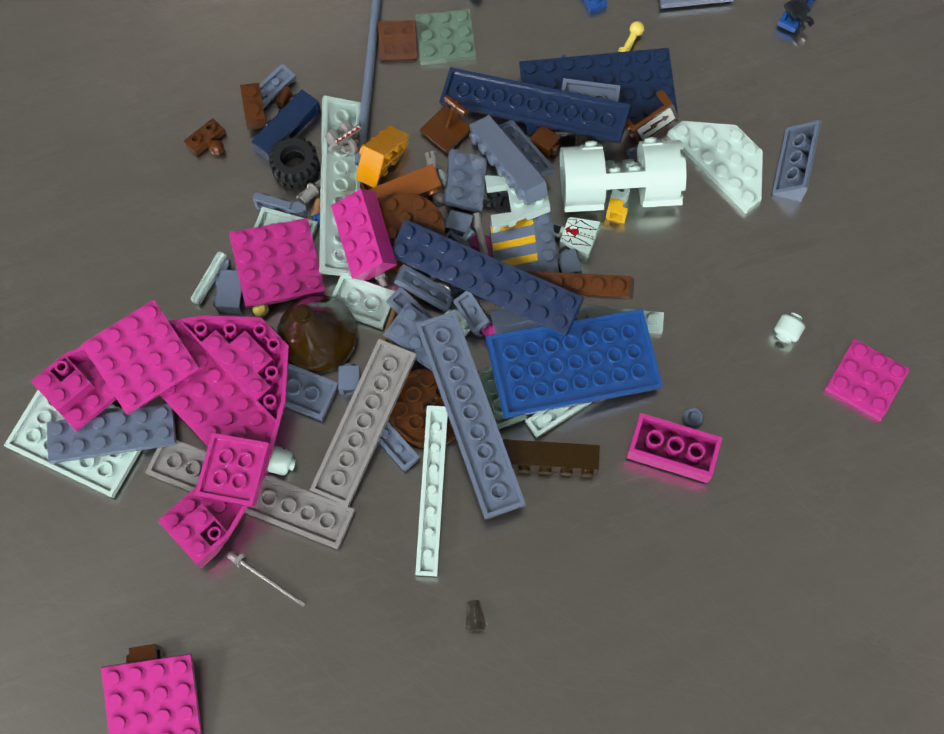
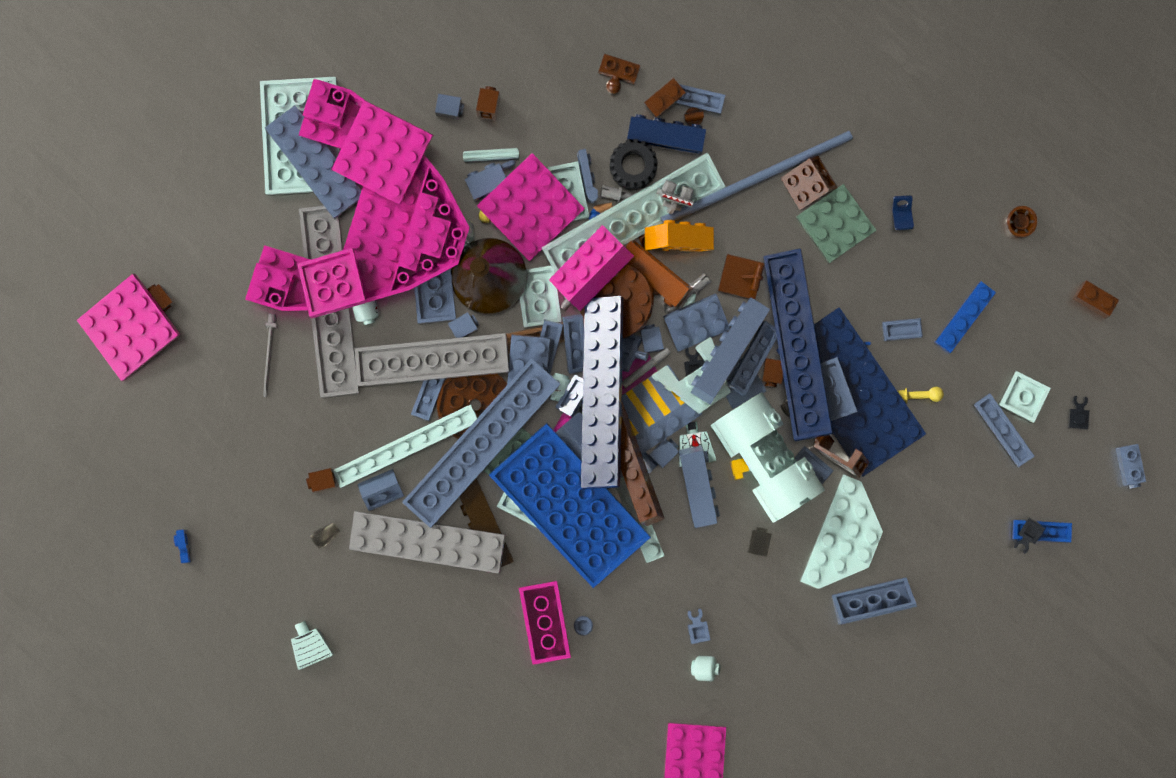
camera: 60 degrees right, 15 degrees up
none -> light aqua torso [291,621,334,670]
none -> reddish brown brick [306,468,337,493]
none -> light grey plate [349,511,506,574]
none -> sand blue panel [358,469,404,511]
none -> sand blue brick [435,94,465,120]
none -> reddish brown brick [476,86,500,121]
none -> sand blue brick [679,446,720,528]
none -> sand blue plate [687,609,710,644]
none -> sand blue tile [726,375,767,409]
none -> clear smoke brick [747,527,772,557]
none -> sand blue tile [882,318,923,341]

